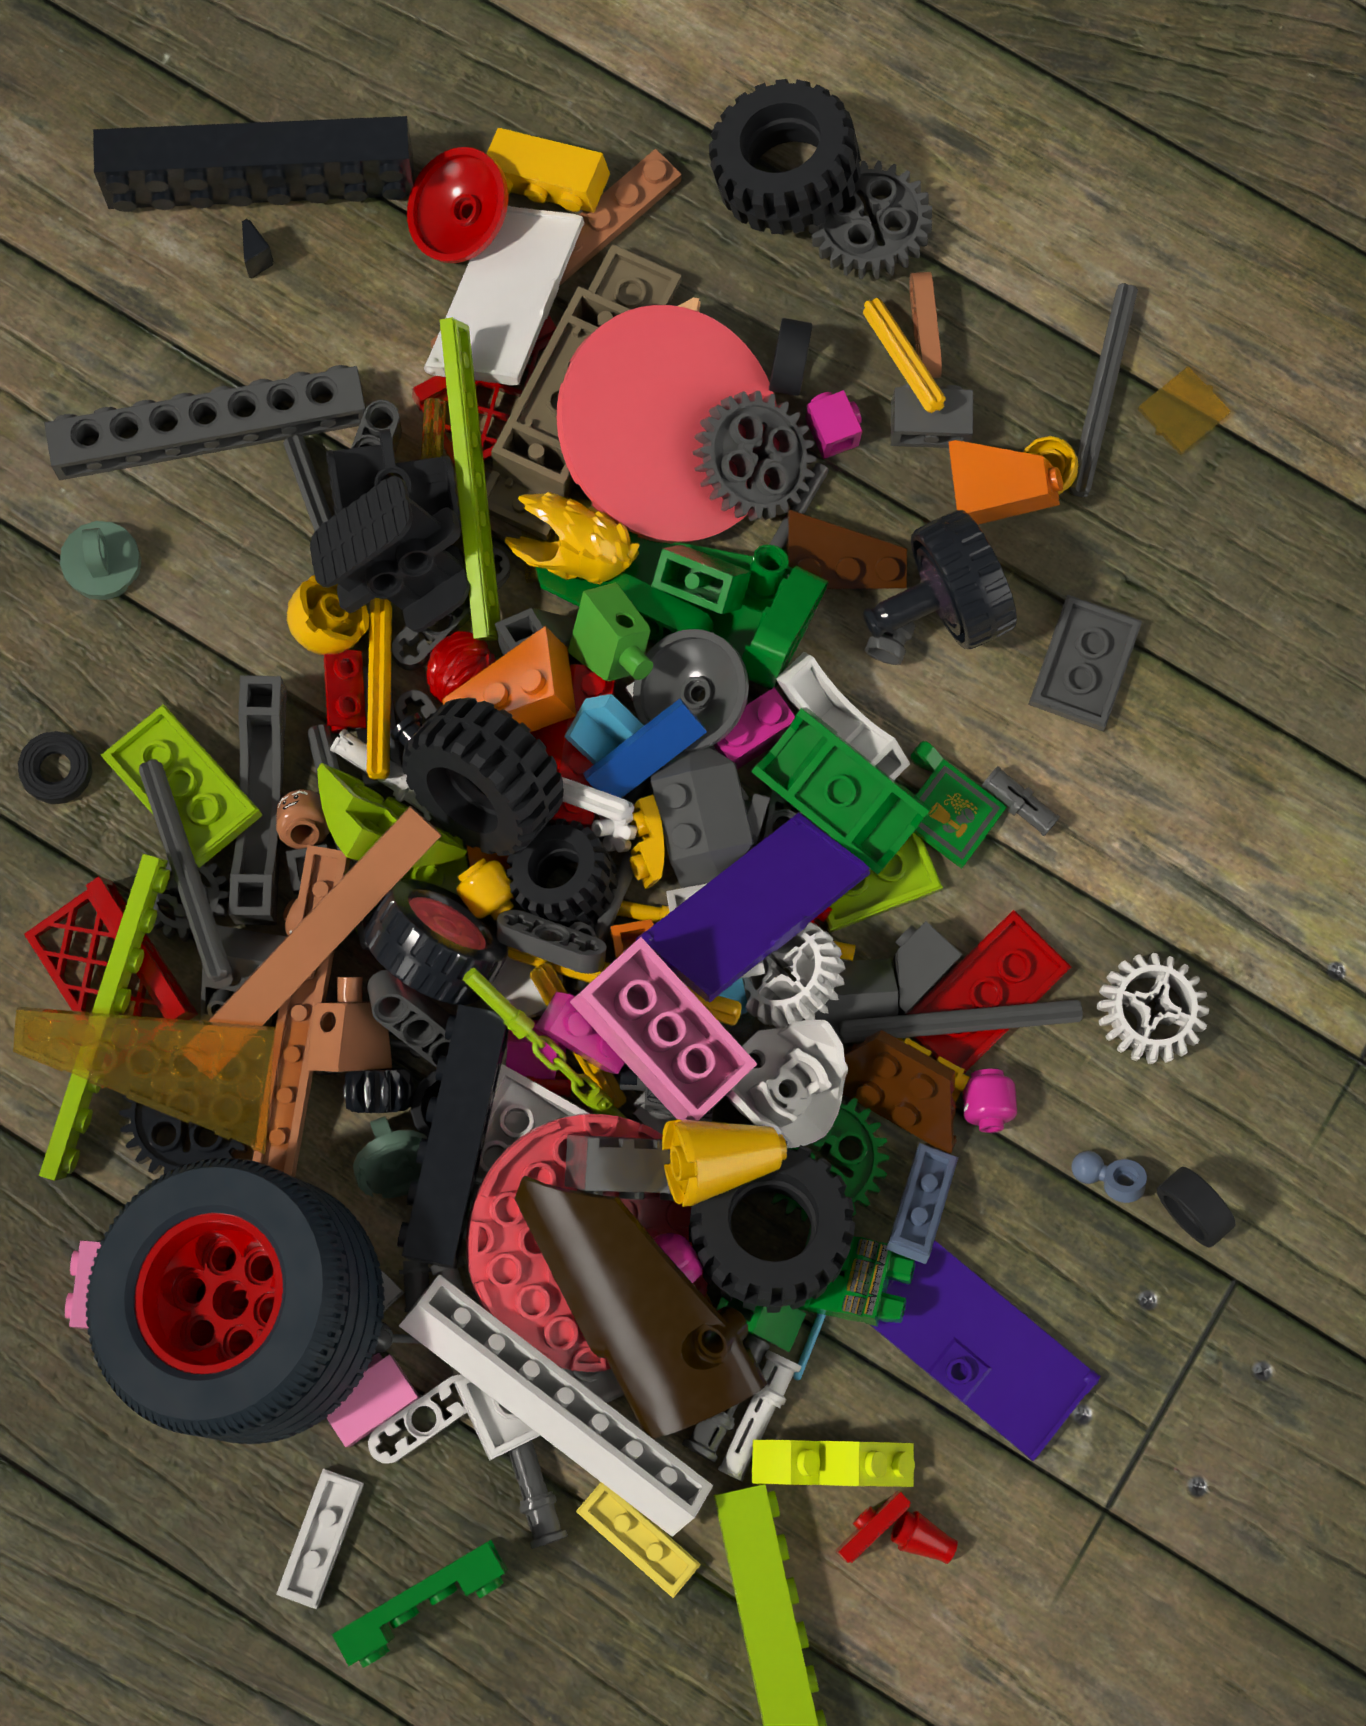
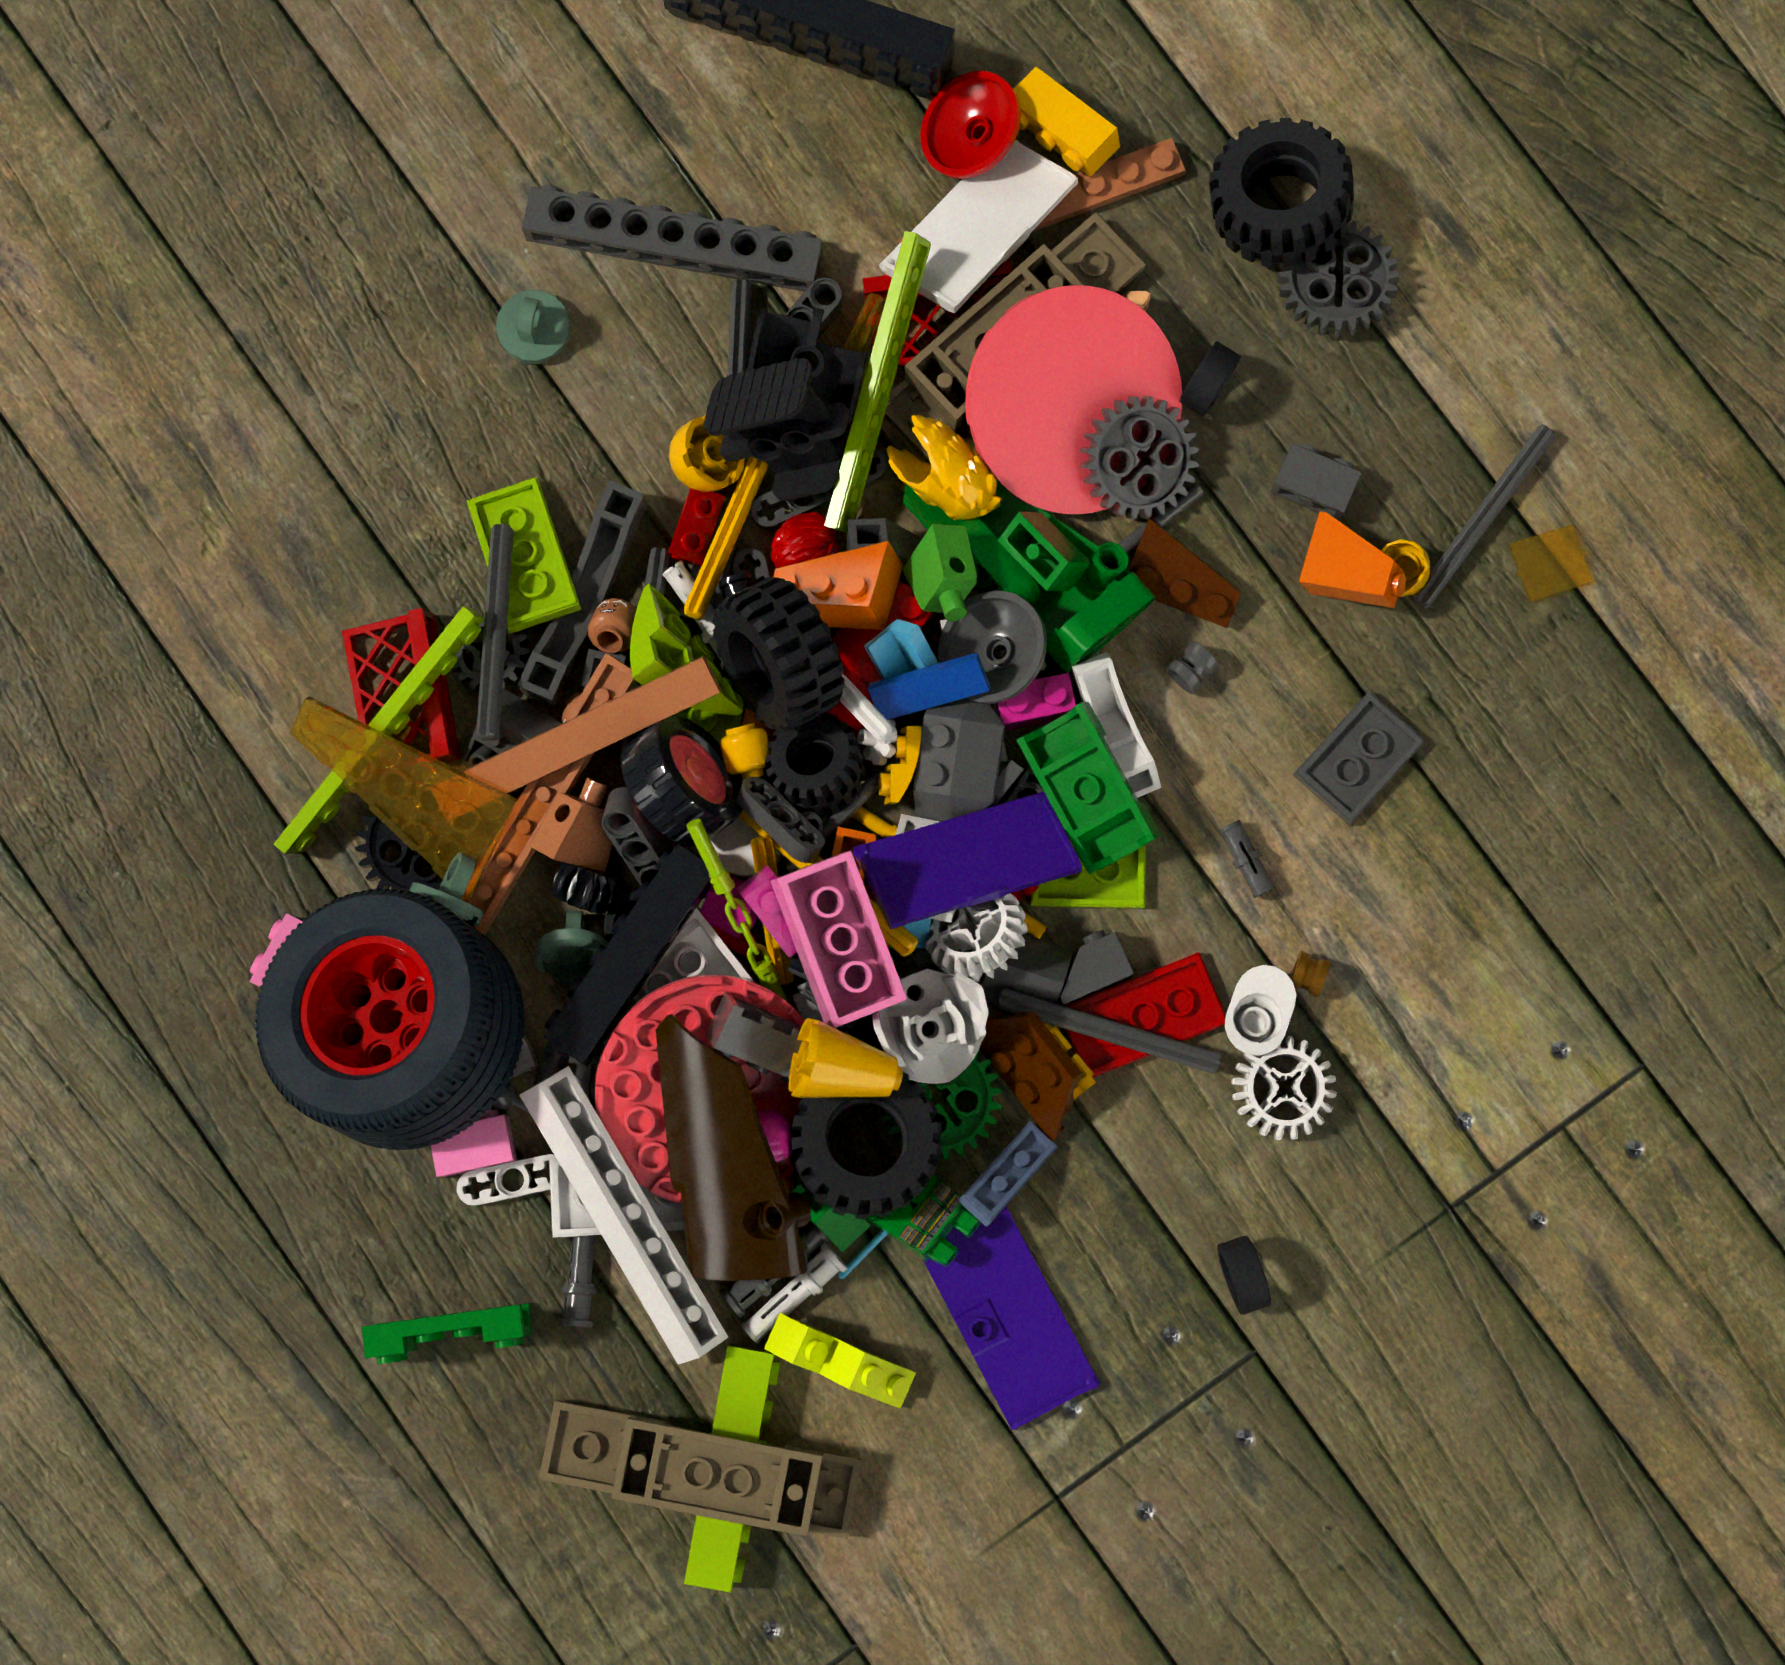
camera: 30 degrees right, 5 degrees up
black tyre [18,731,93,804] -> none
black slope [242,218,274,278] -> none
white tile [276,1469,364,1609] -> none
light yellow tile [576,1482,701,1598] -> none
dark pink brick [805,390,862,459] -> none
red plate [835,1491,911,1563] -> none
yellow axle [863,298,946,413] -> none
black wheel [863,510,1017,649] -> none
red cone [891,1510,958,1564] -> none
nougat beam [909,272,942,379] -> none
green flag [910,741,1007,869] -> none
dark pink head [962,1069,1017,1133] -> none
sand blue plate [1071,1151,1147,1203] -> none
none -> sand green tile [409,852,484,927]
none -> dark tan bracket [539,1400,862,1539]
none -> white piece [1225,965,1296,1056]
none -> pearl gold wheel [1290,951,1330,997]

